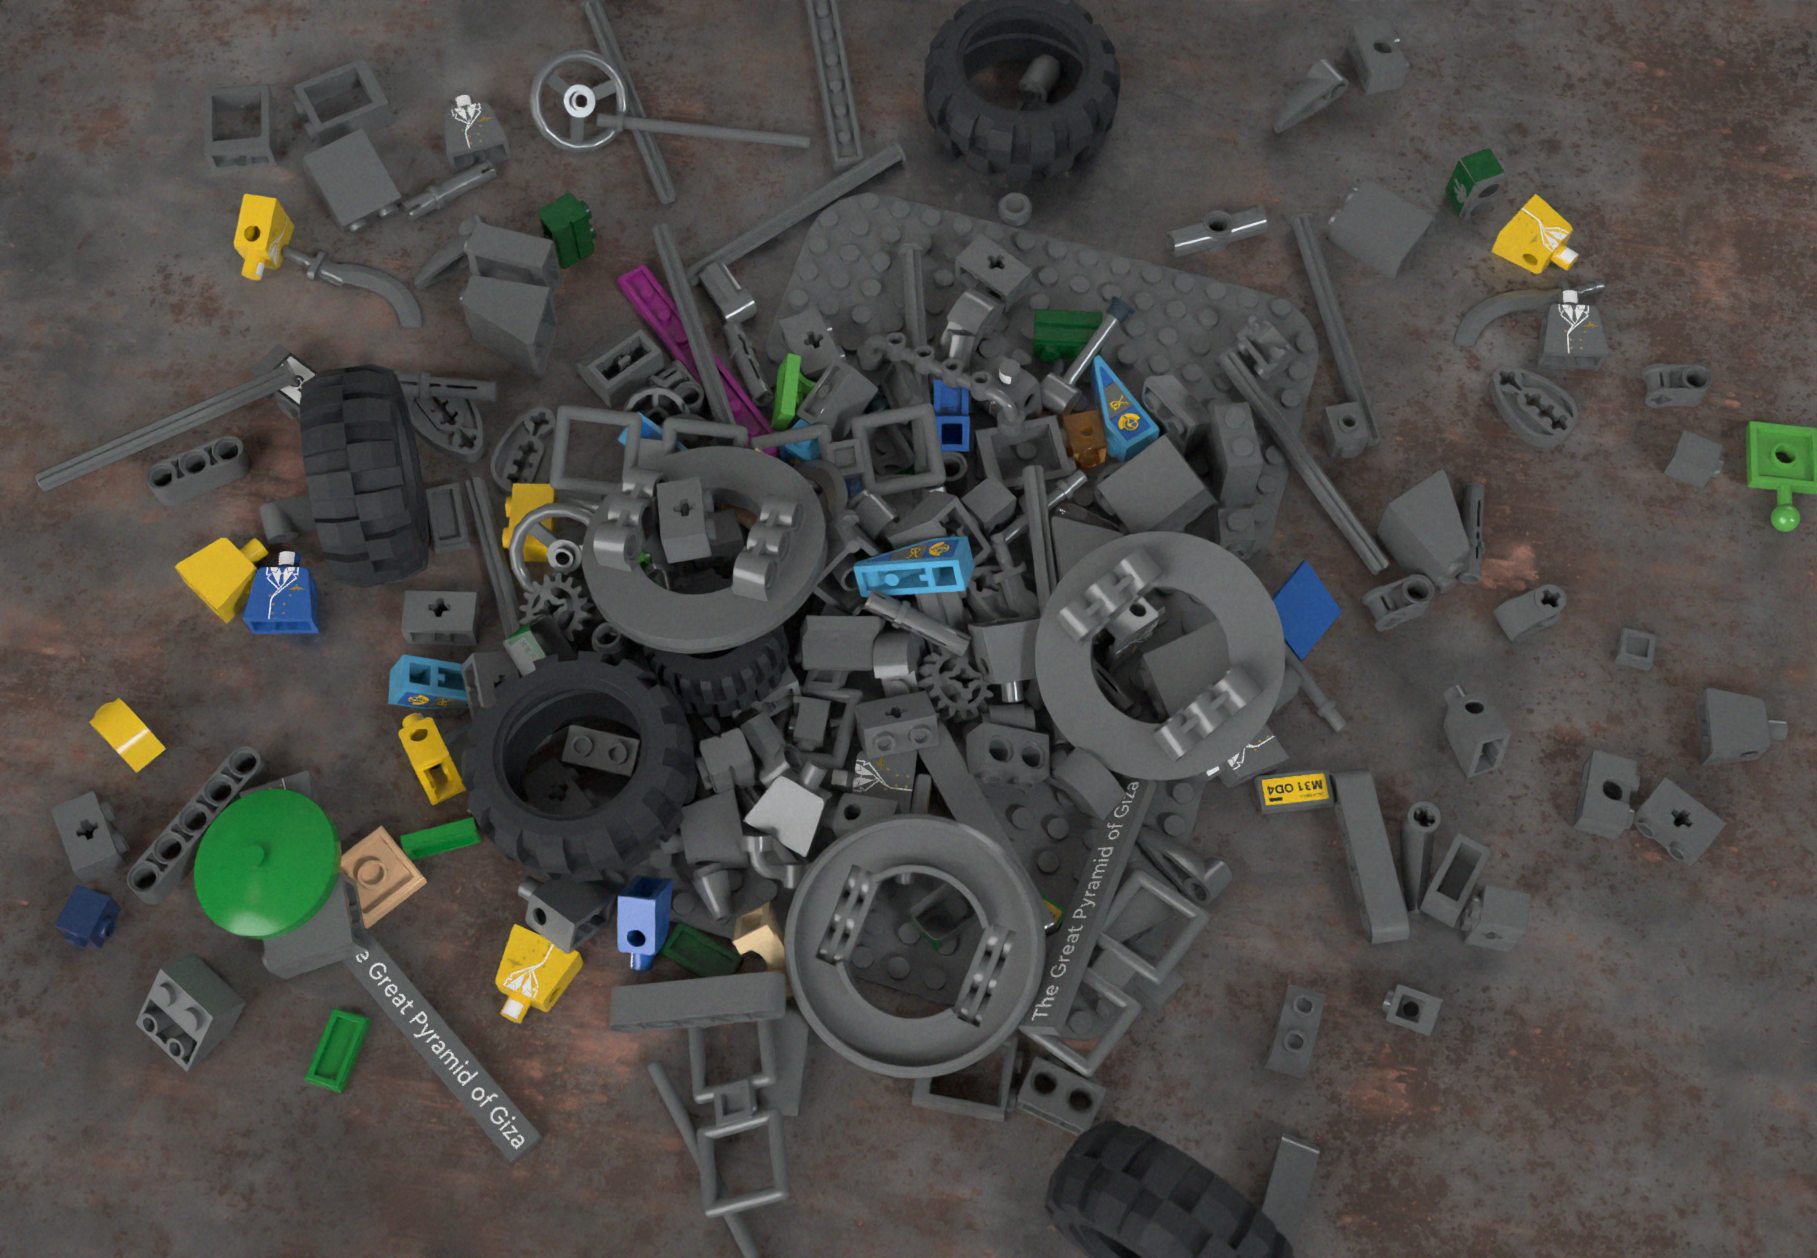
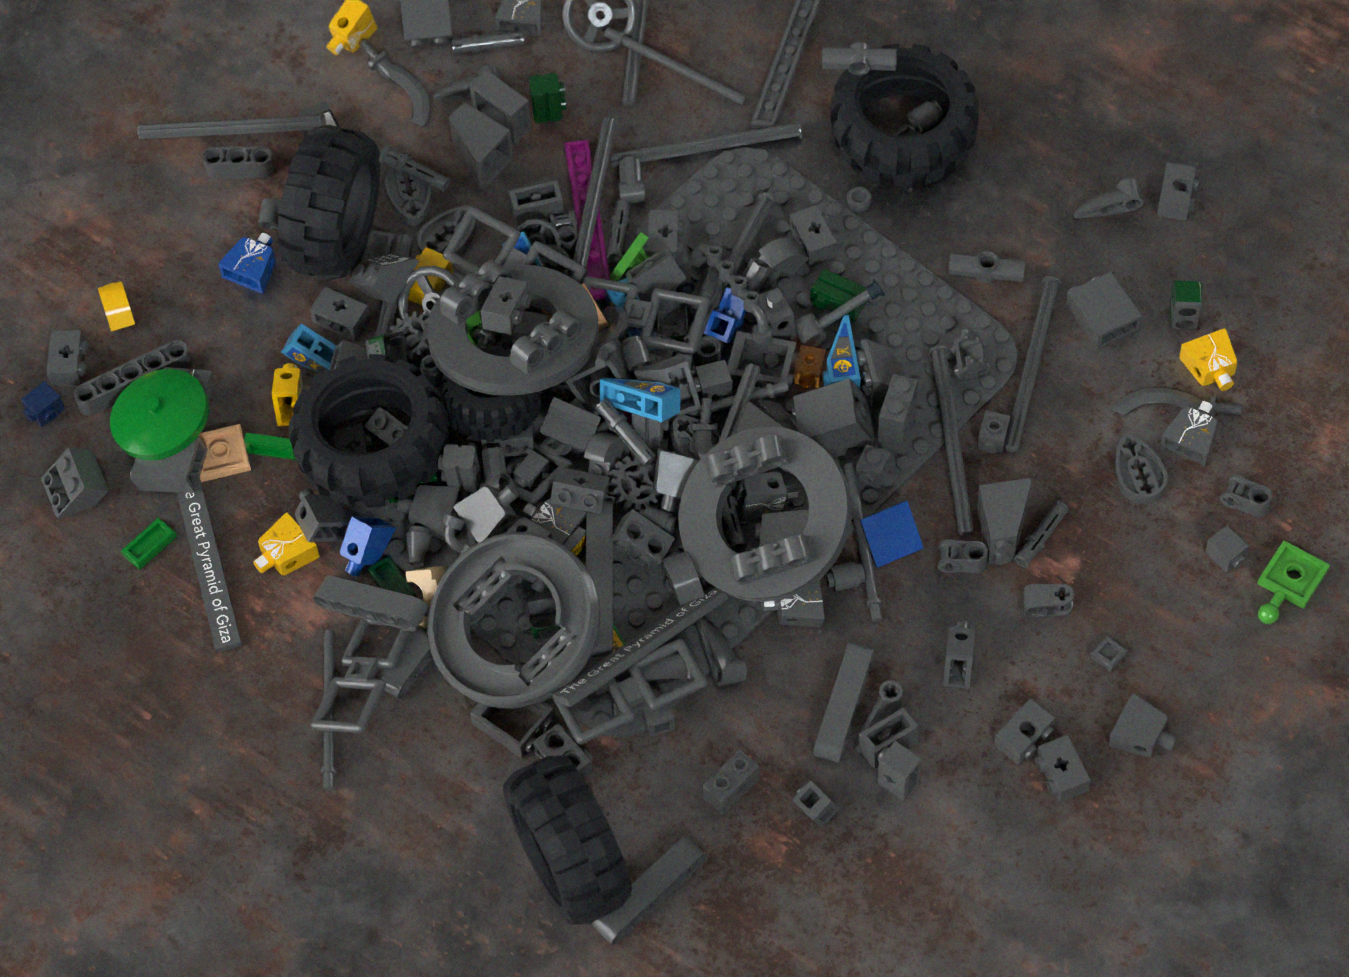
camera: 30 degrees right, 5 degrees down
yellow torso [174,537,268,624] -> none
tile [1254,768,1335,815] -> none
none -> dark grey slope [349,253,419,303]
none -> dark grey piece [822,42,897,75]

